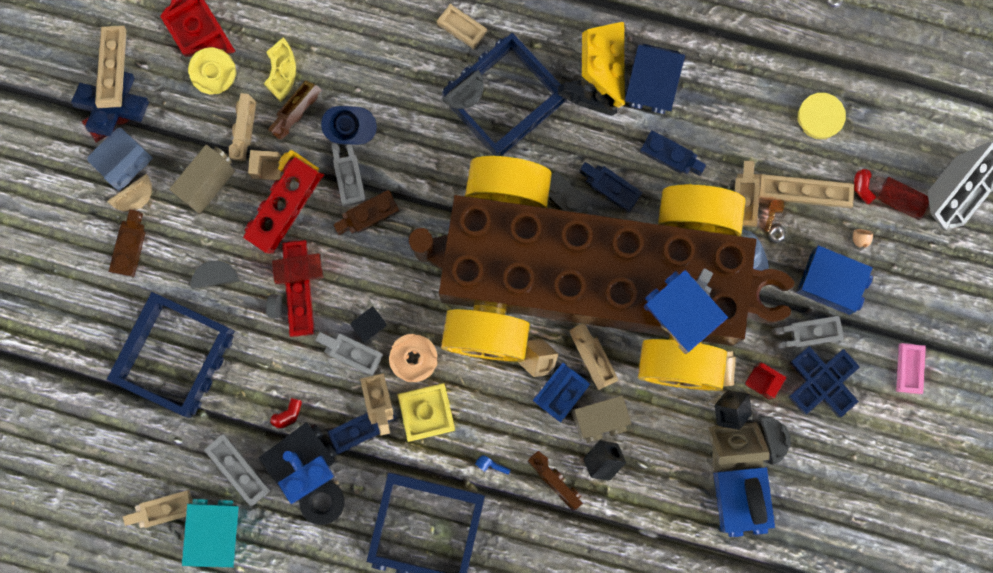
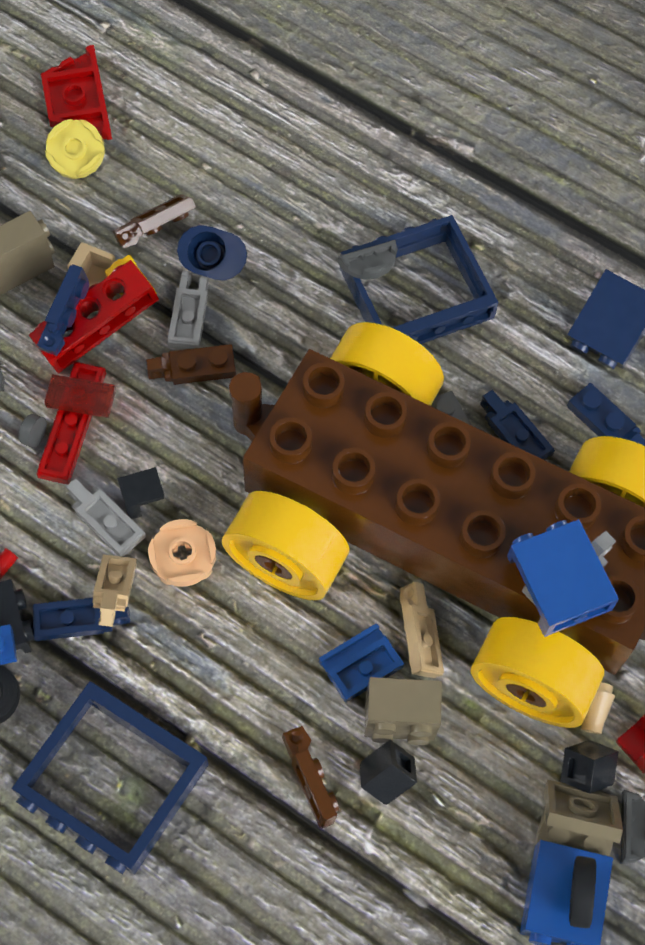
camera: 15 degrees right, 15 degrees down
tan hinge [229,93,257,161] -> none
light yellow tile [264,37,296,102] -> none
light yellow tile [397,383,456,442] -> none
tan tile [437,4,487,49] -> none
blue hand [475,455,511,475] -> none
tan panel [518,339,559,377] -> none
black hinge [558,79,617,116] -> none
yellow wing [582,22,625,108] -> none
none -> dark blue hinge [37,264,89,356]

